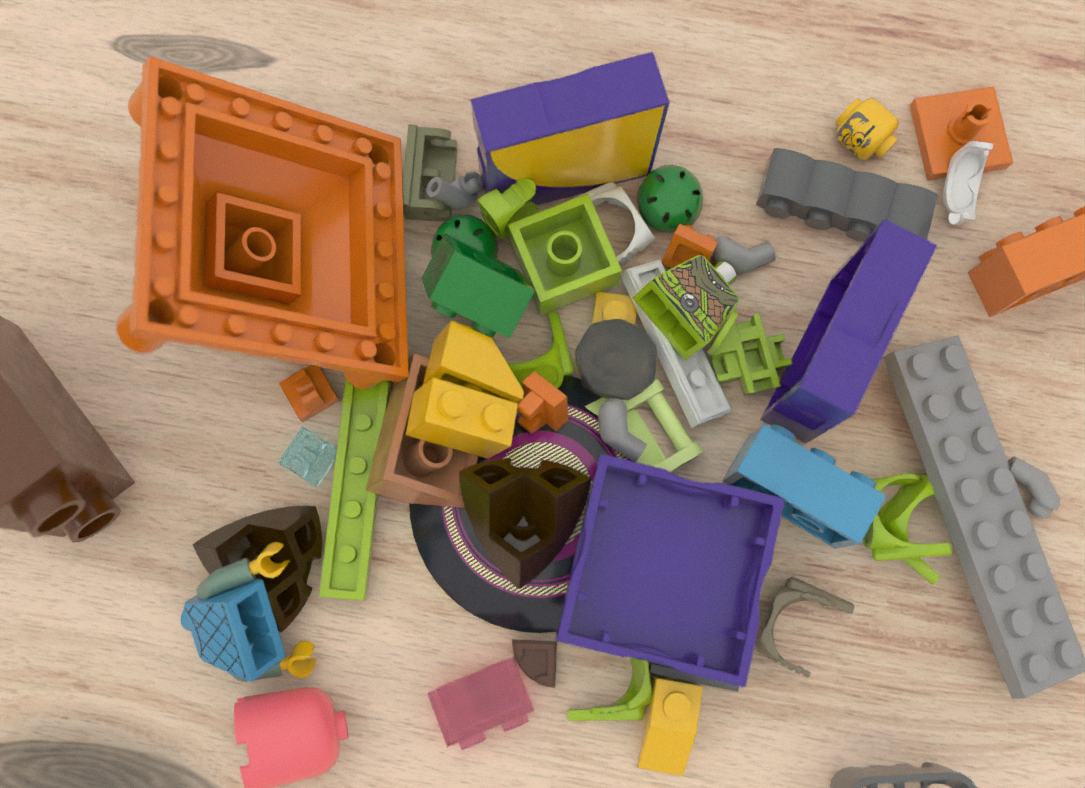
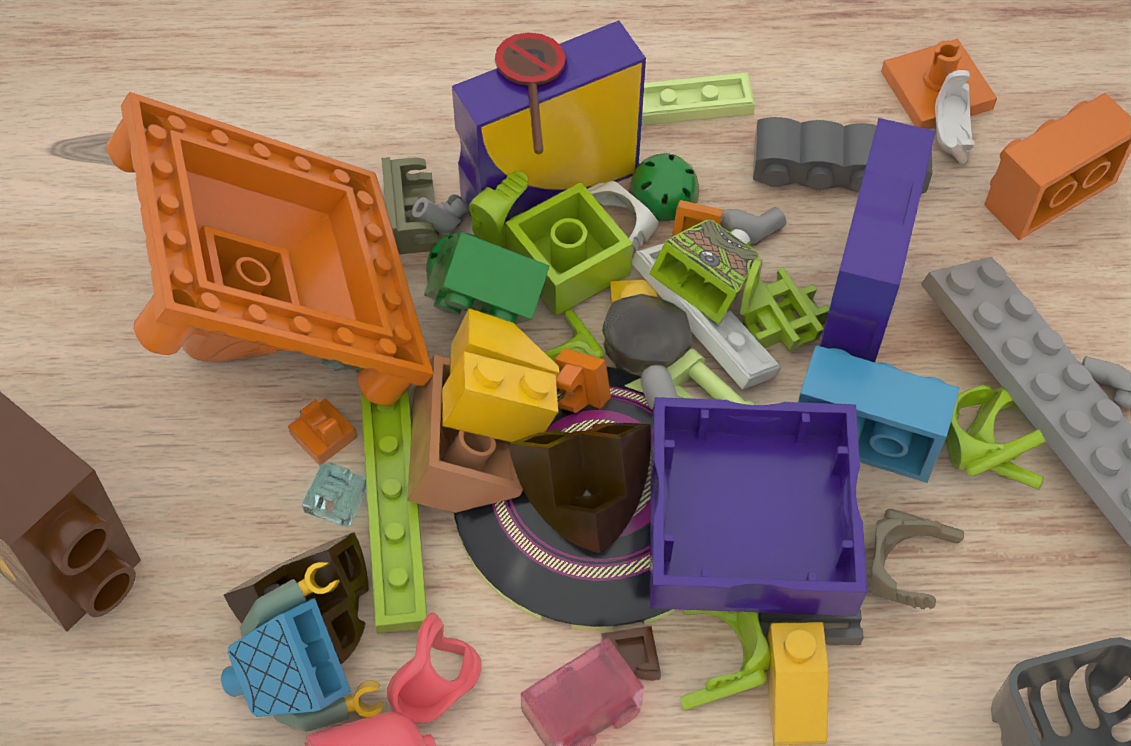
camera: 10 degrees left, 20 degrees down
yellow head [835,98,899,161] -> none
none -> coral piece [387,612,481,723]
none -> piece [495,32,566,155]
none -> yellowish green tile [642,72,755,125]

